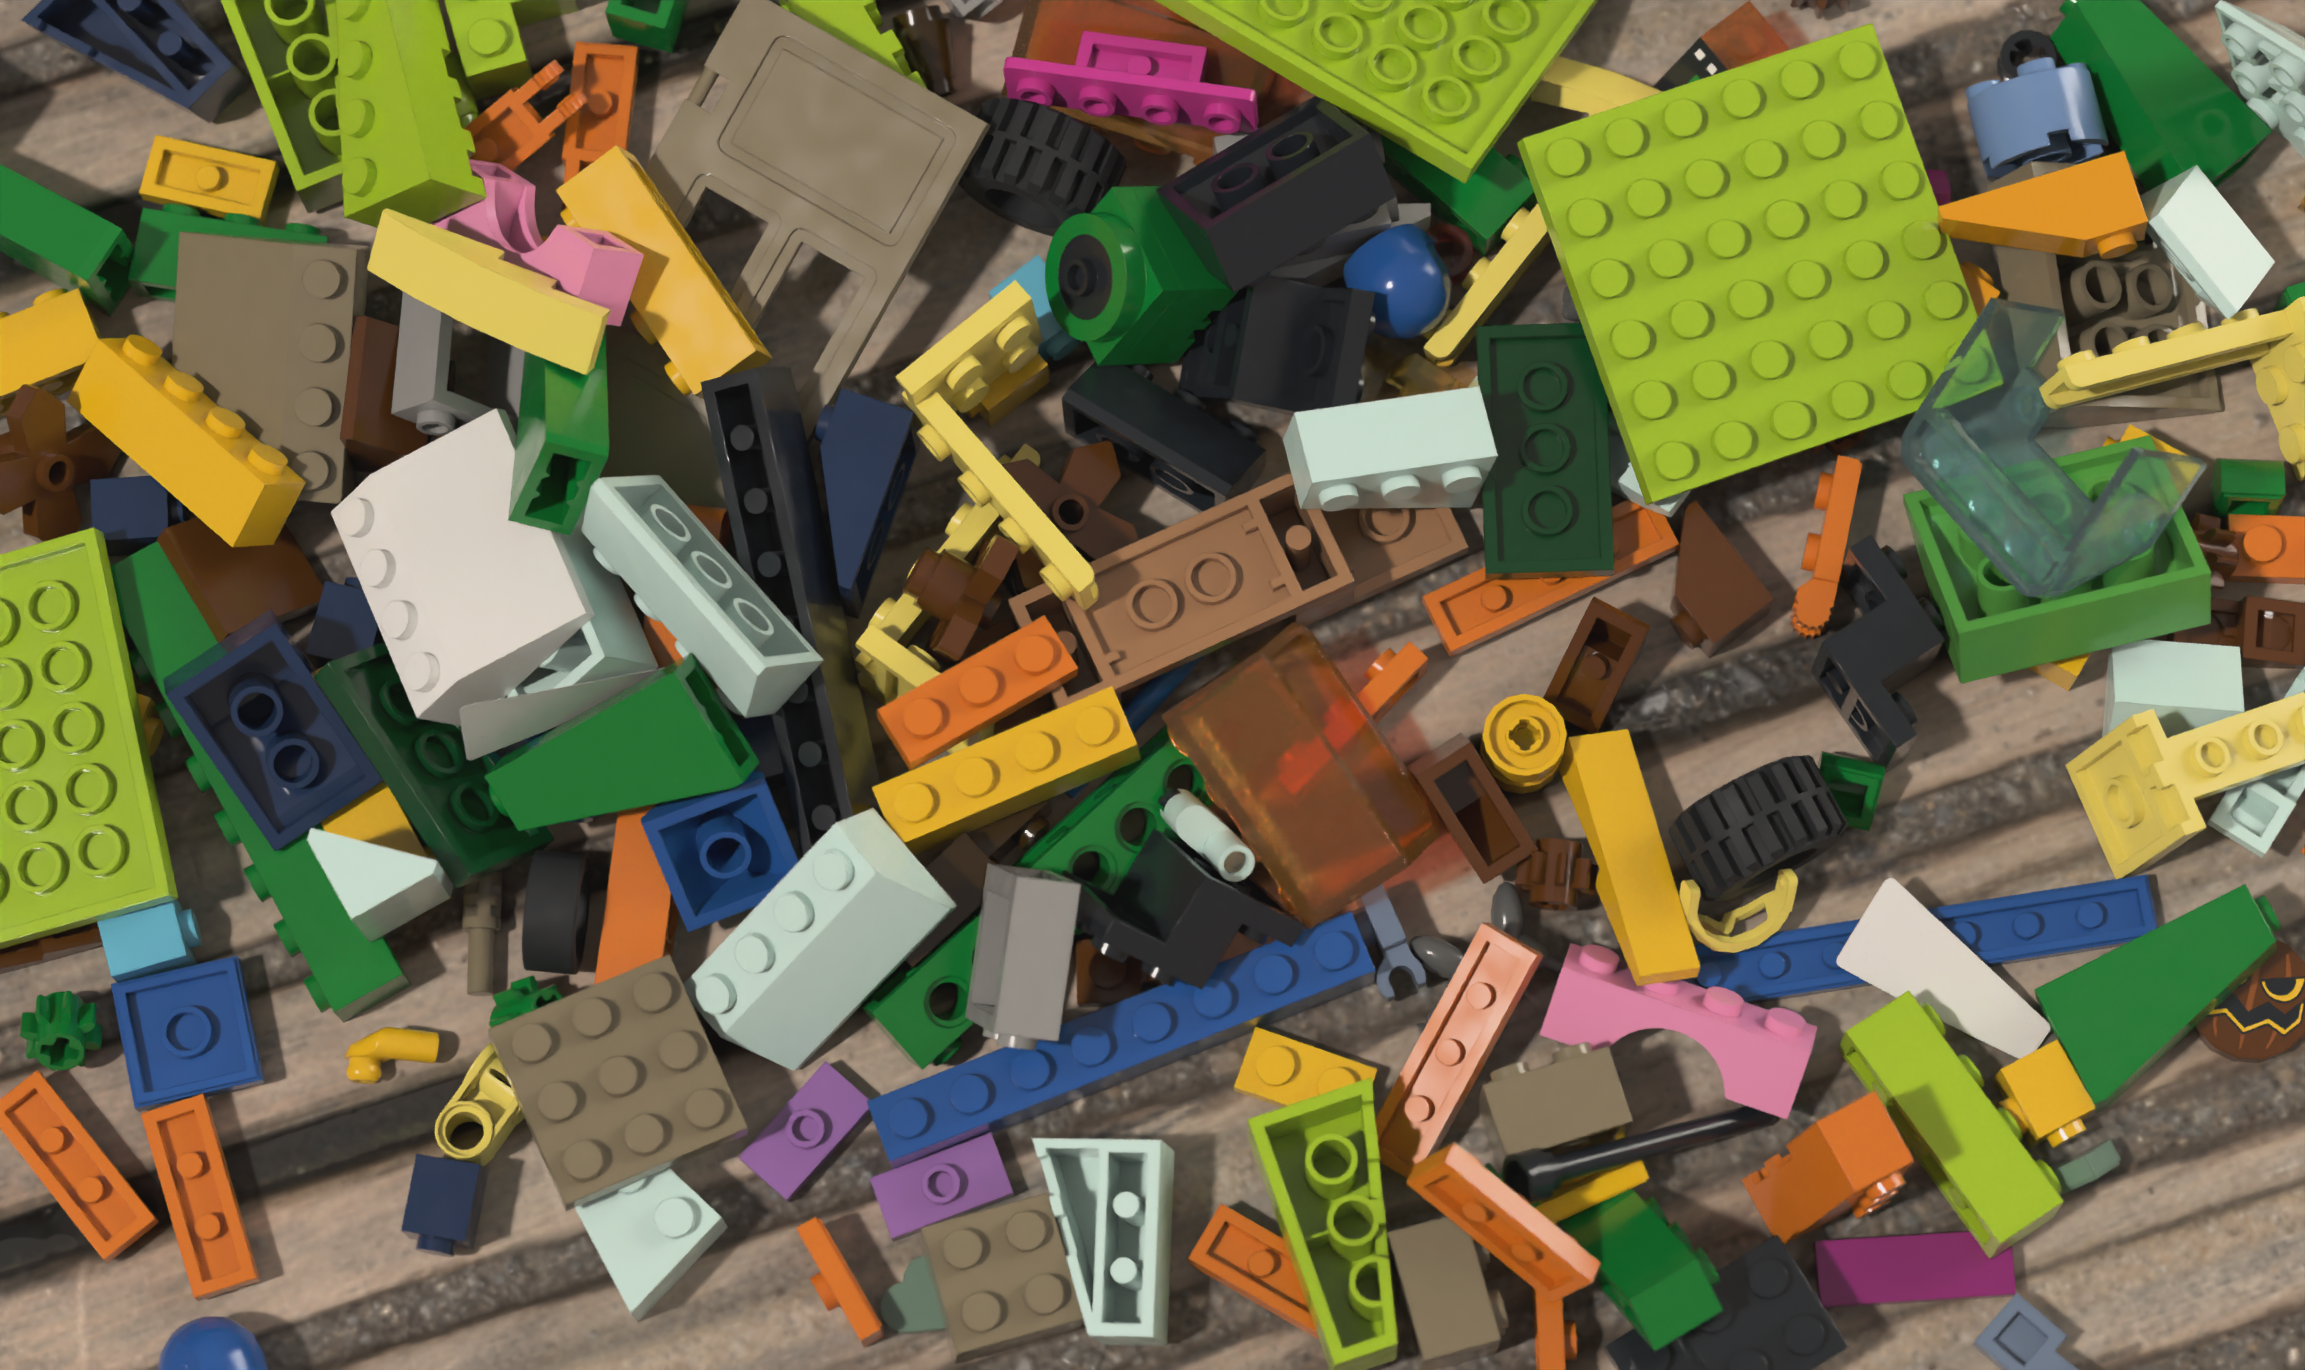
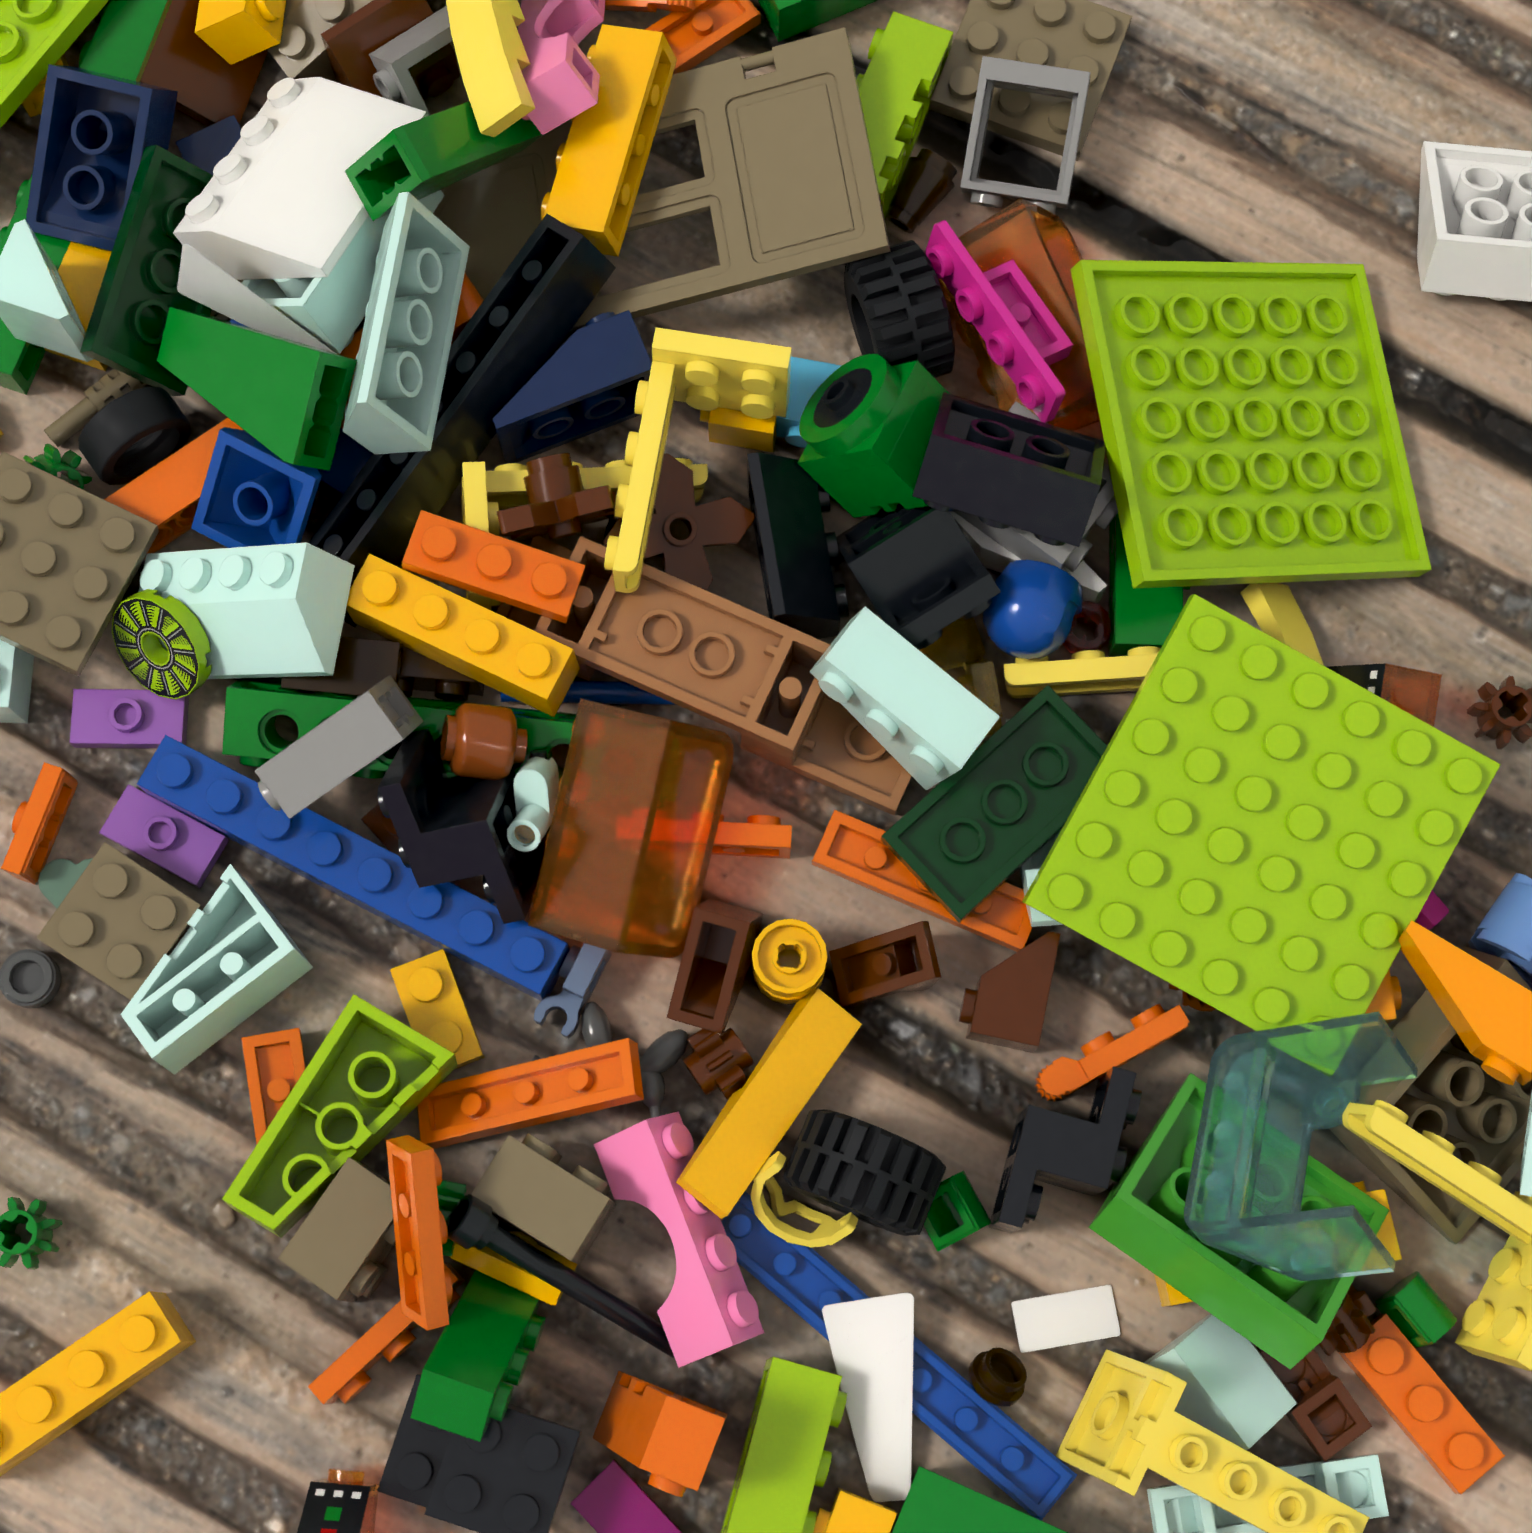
camera: 45 degrees right, 0 degrees up
none -> tile [112,589,212,699]
none -> dark orange head [440,703,528,780]
none -> dark brown plate [969,1348,1027,1407]
none -> white sticker [1011,1285,1121,1353]

